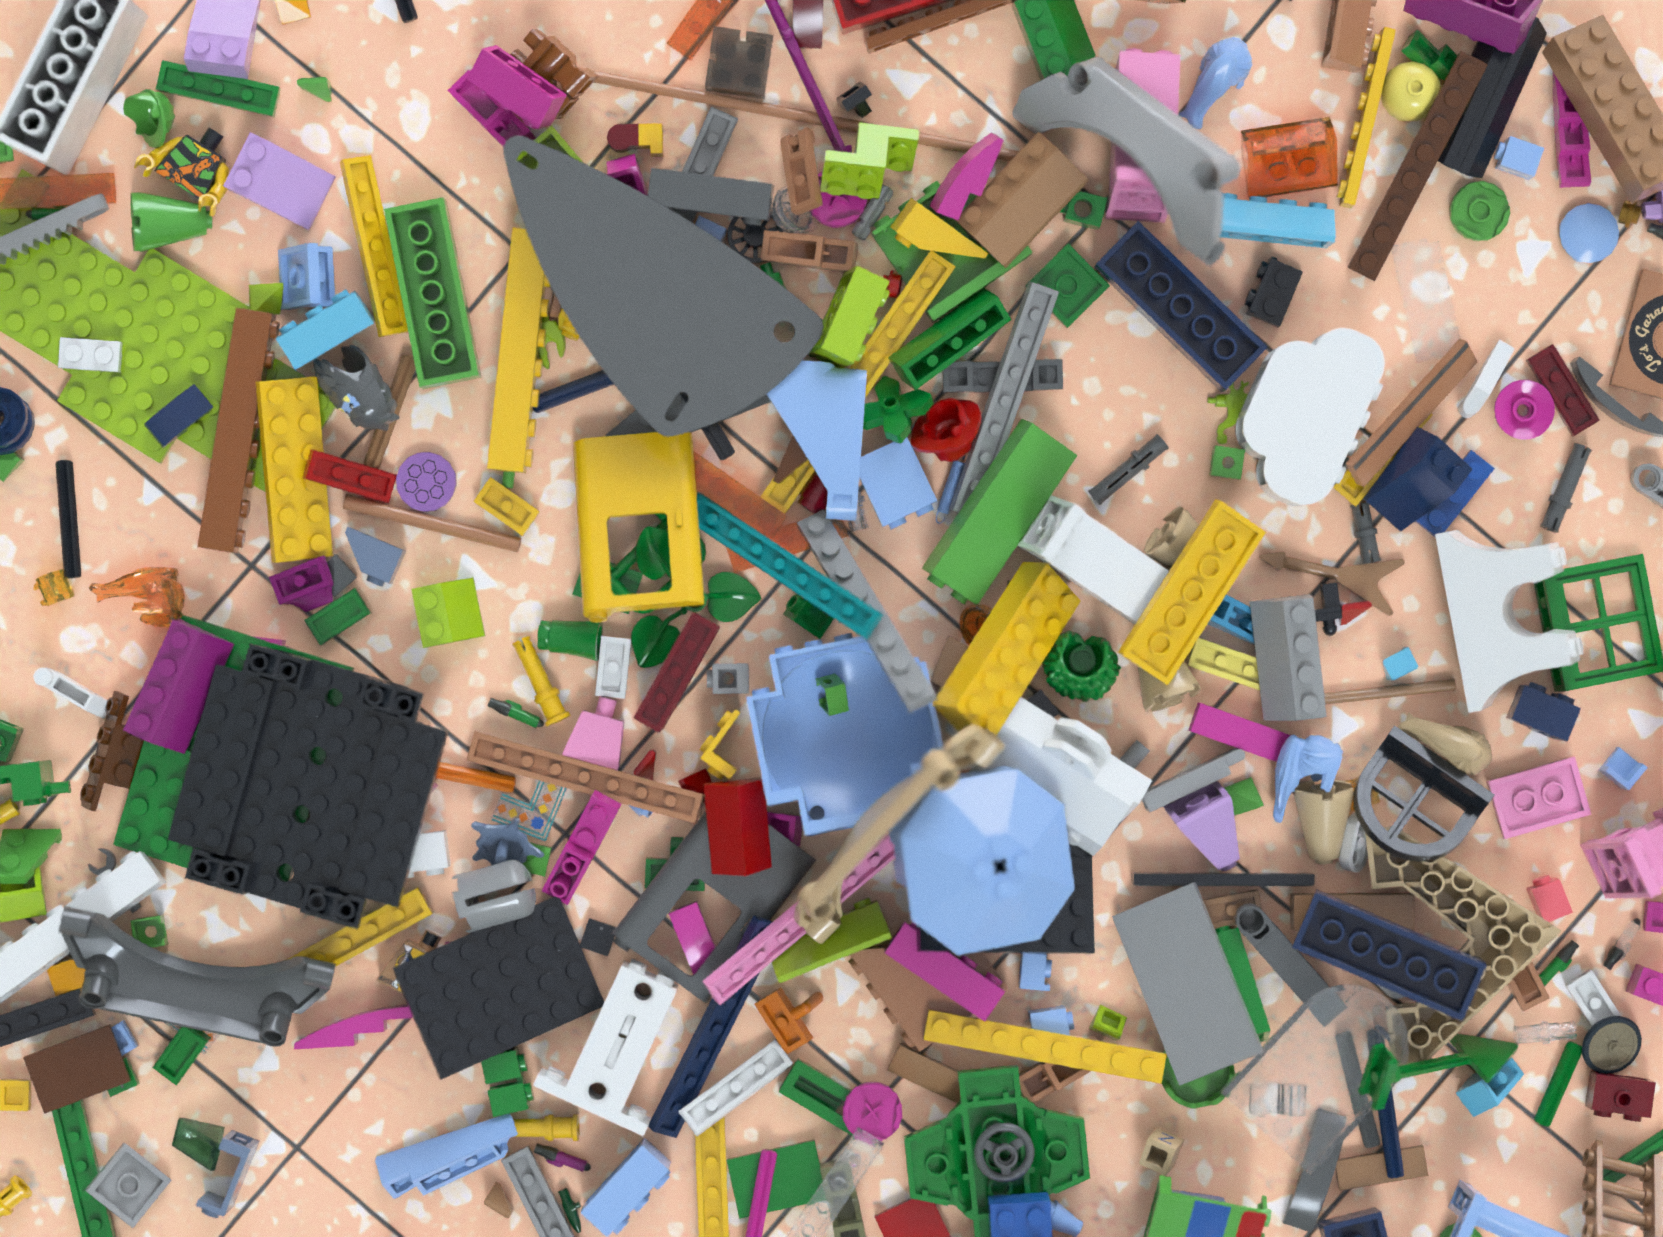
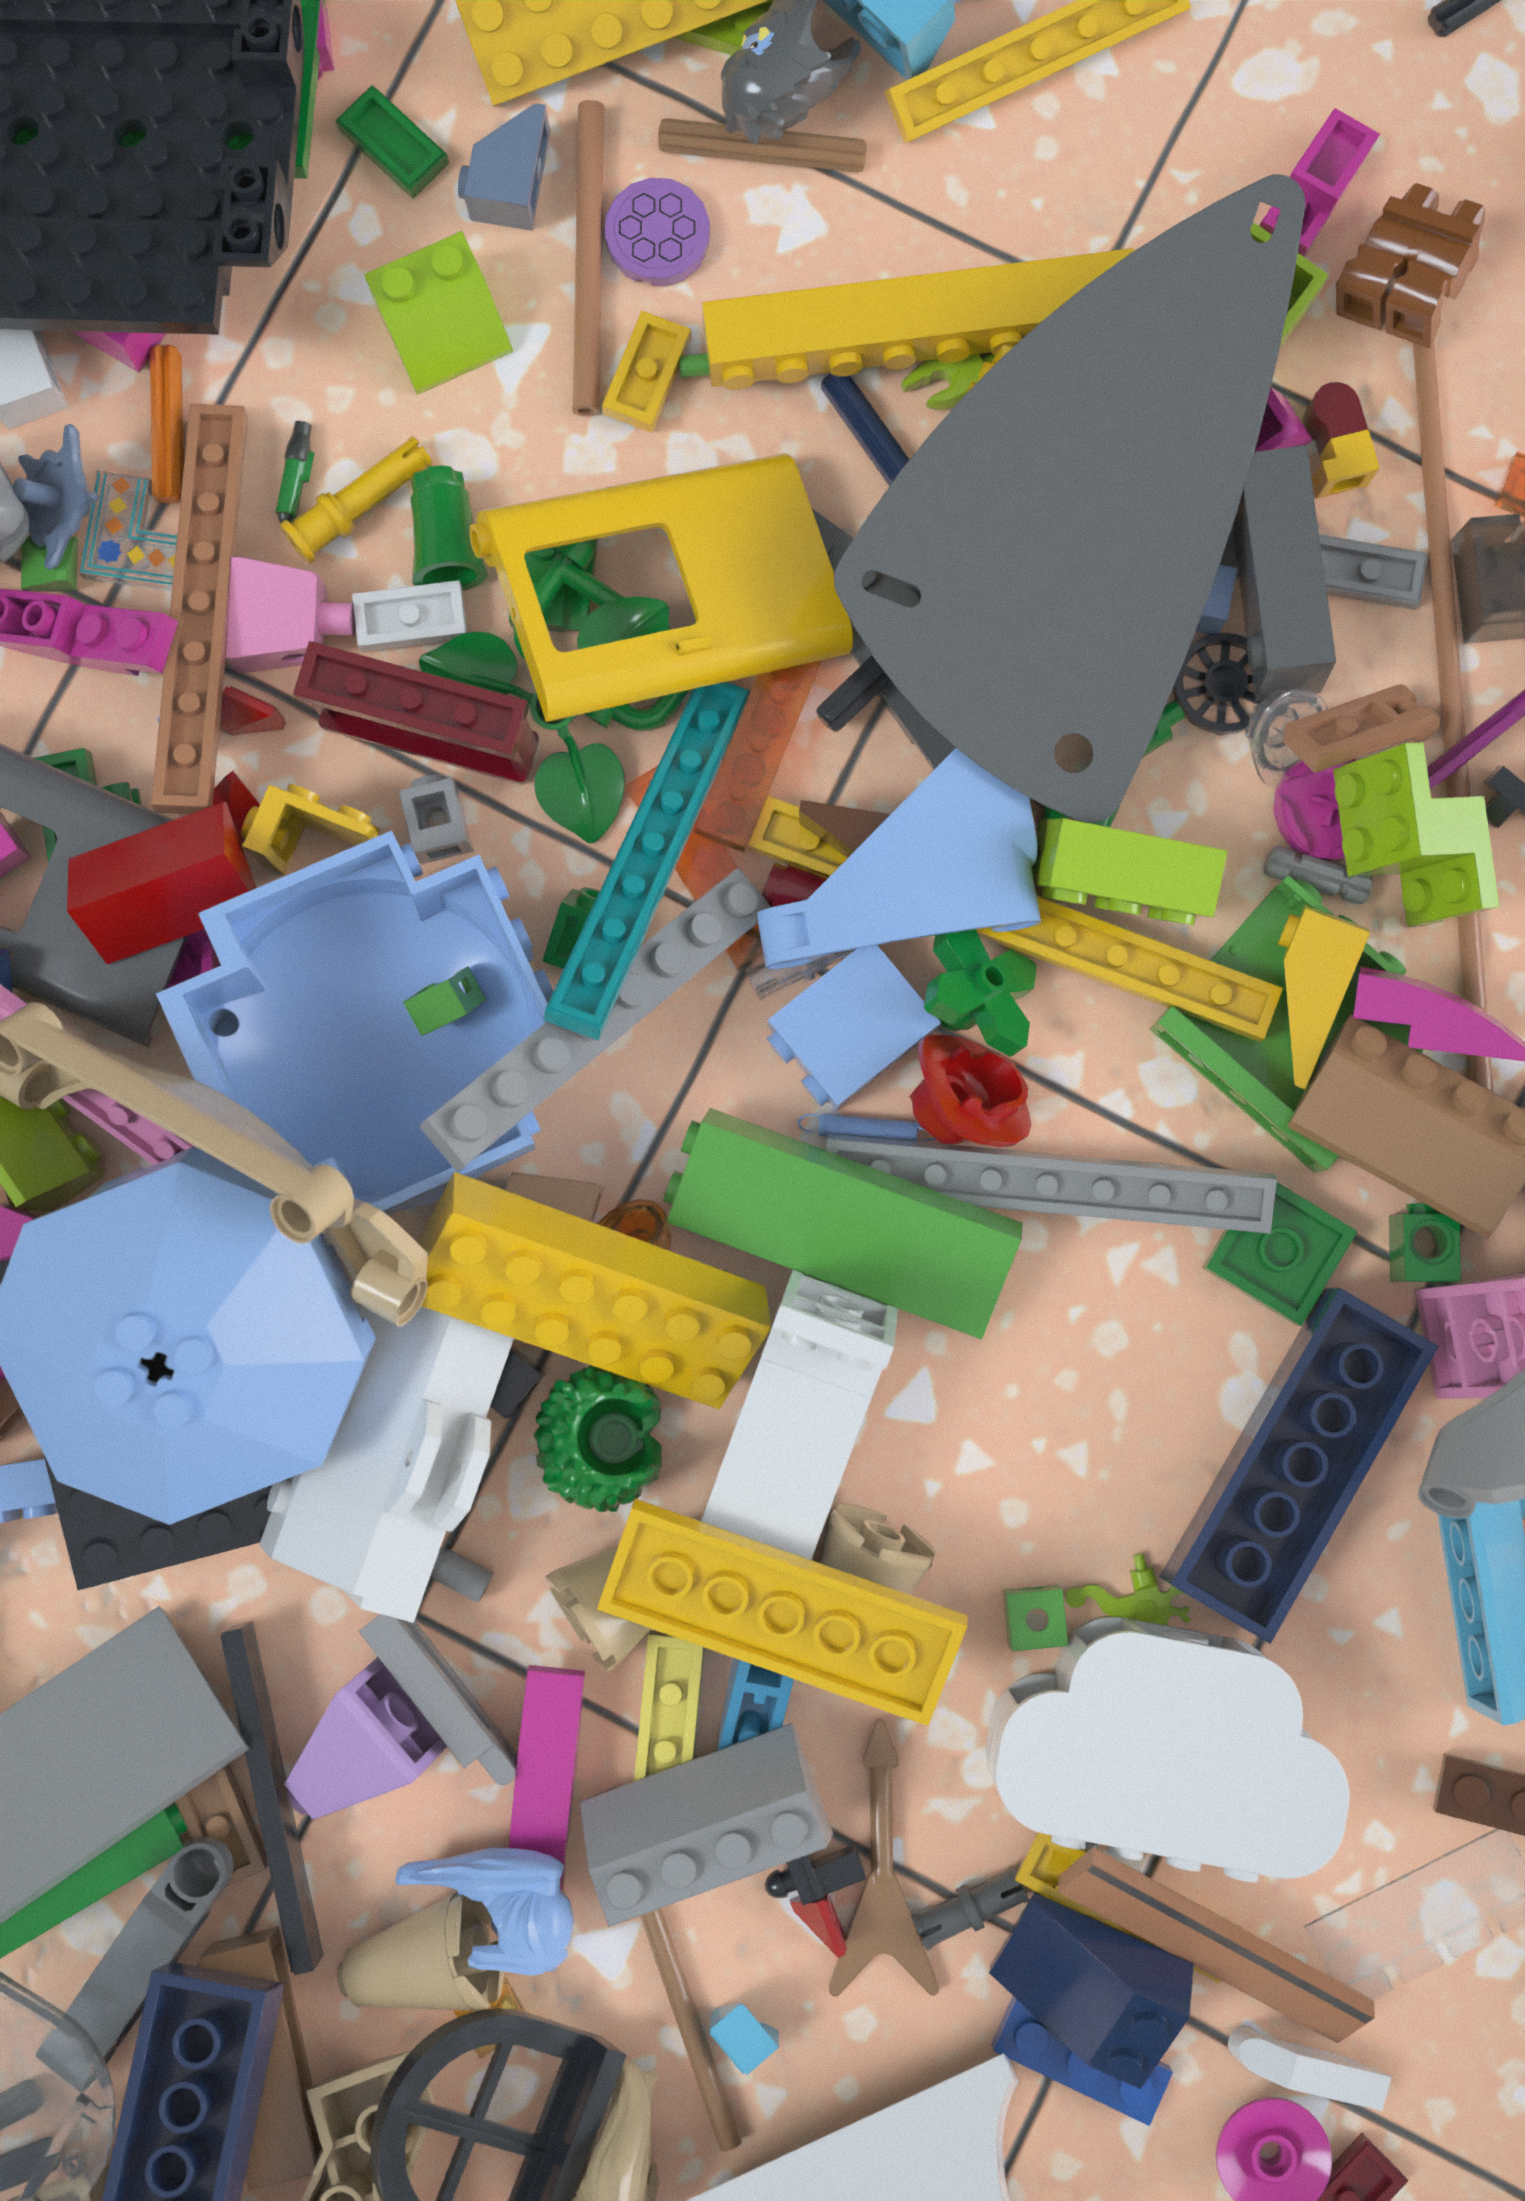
camera: 80 degrees right, 5 degrees down
magenta slope [269,555,334,612] -> none
red tile [303,449,397,504] -> none
dark grey slope [327,554,357,597] -> none
bright green brick [384,197,482,389] -> none
dark pink brick [467,45,567,130] -> none
nougat slope [761,230,858,272] -> none
red plate [883,270,902,299] -> none
green brick [888,288,1012,390] -> none
dark grey slope [942,359,1063,393] -> none
dark grey pin [1088,434,1169,506] -> none
bright green slope [1224,777,1264,816] -> none
black bracket [1244,256,1303,328] -> none
white plate [1339,812,1368,873] -> none

